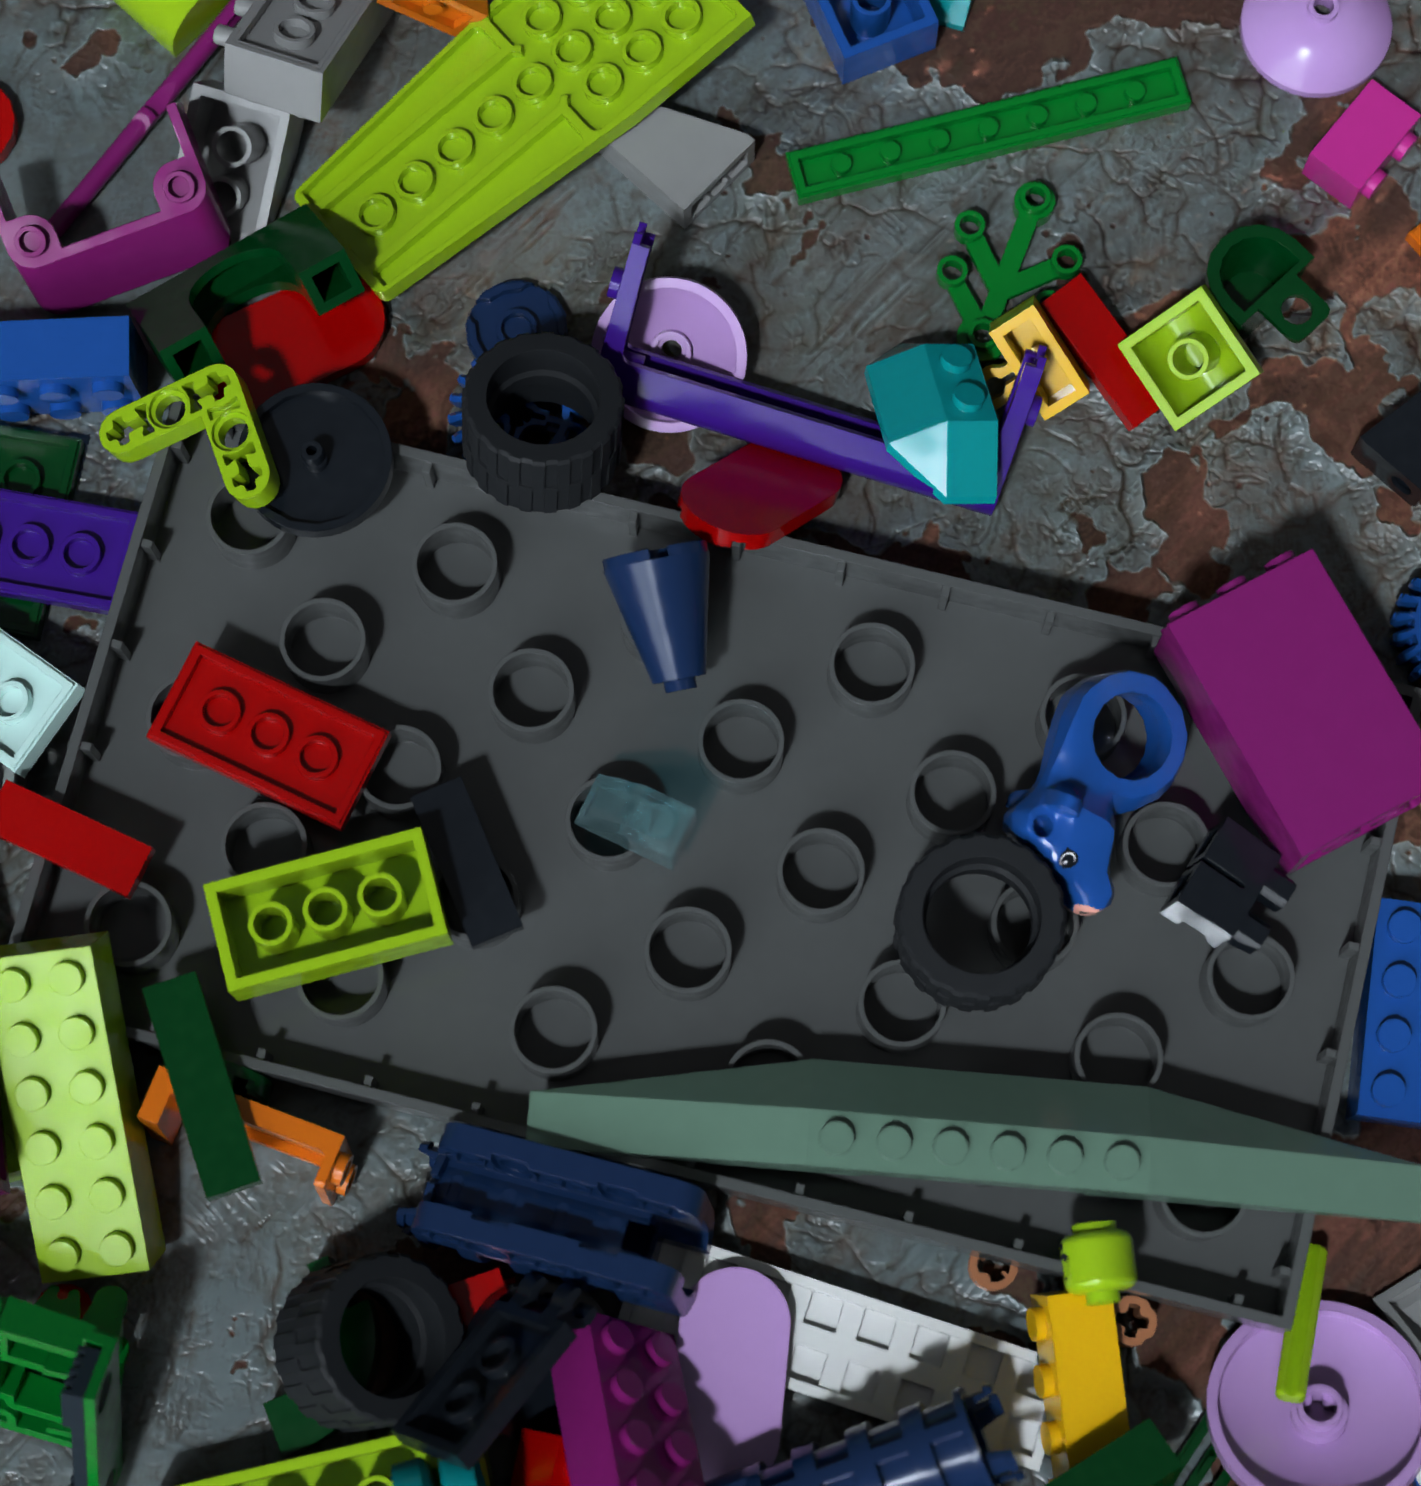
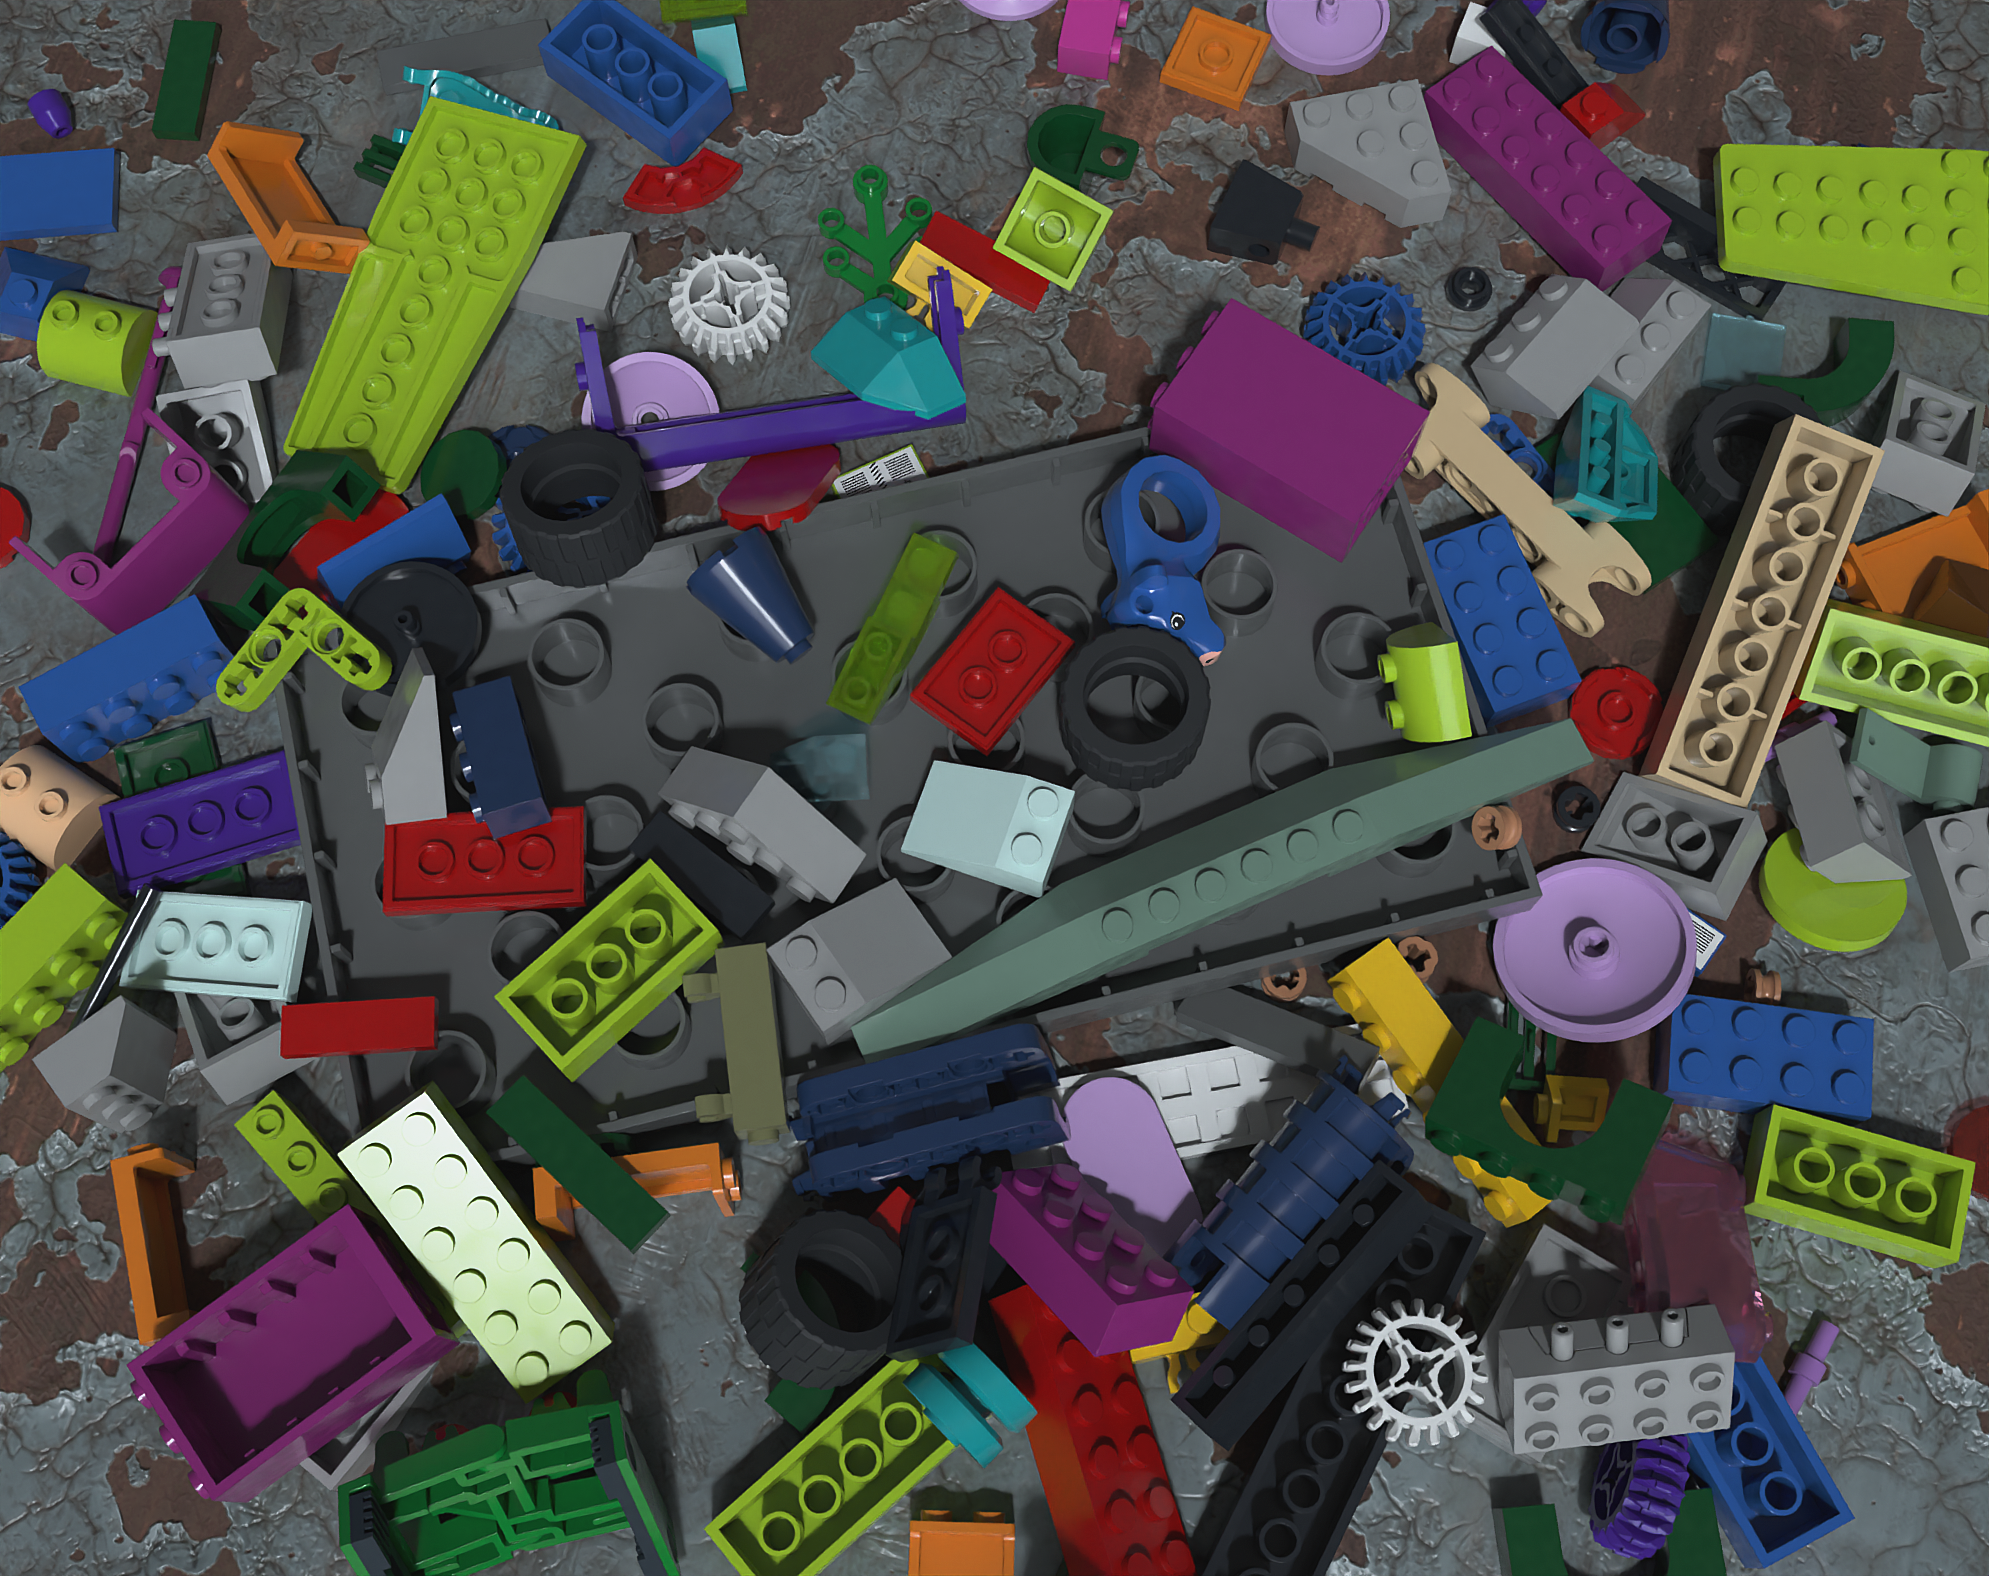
camera: 30 degrees left, 5 degrees down
green tile [785,57,1191,206] -> none
lime head [1059,1220,1138,1306] -> none
black hips [1159,817,1297,954] -> none
lime axle [1275,1243,1328,1404] -> none
none -> blue slope [317,493,471,613]
none -> light grey slope [364,647,447,825]
none -> dark green tile [420,429,507,522]
none -> dark blue brick [449,676,552,839]
none -> red tile [623,148,743,214]
none -> light grey brick [658,746,867,903]
none -> white gear [669,245,791,365]
none -> olive brick [682,942,791,1146]
none -> light grey slope [766,878,953,1045]
none -> clear neon green slope [826,532,959,726]
none -> white tile [831,444,929,500]
none -> light aqua slope [901,760,1075,898]
none -> red tile [910,587,1075,756]
none -> dark grey tile [1176,987,1380,1095]
none -> lime brick [1377,622,1472,742]
none -> nougat bush [1471,805,1522,851]
none -> black bush [1552,786,1601,834]

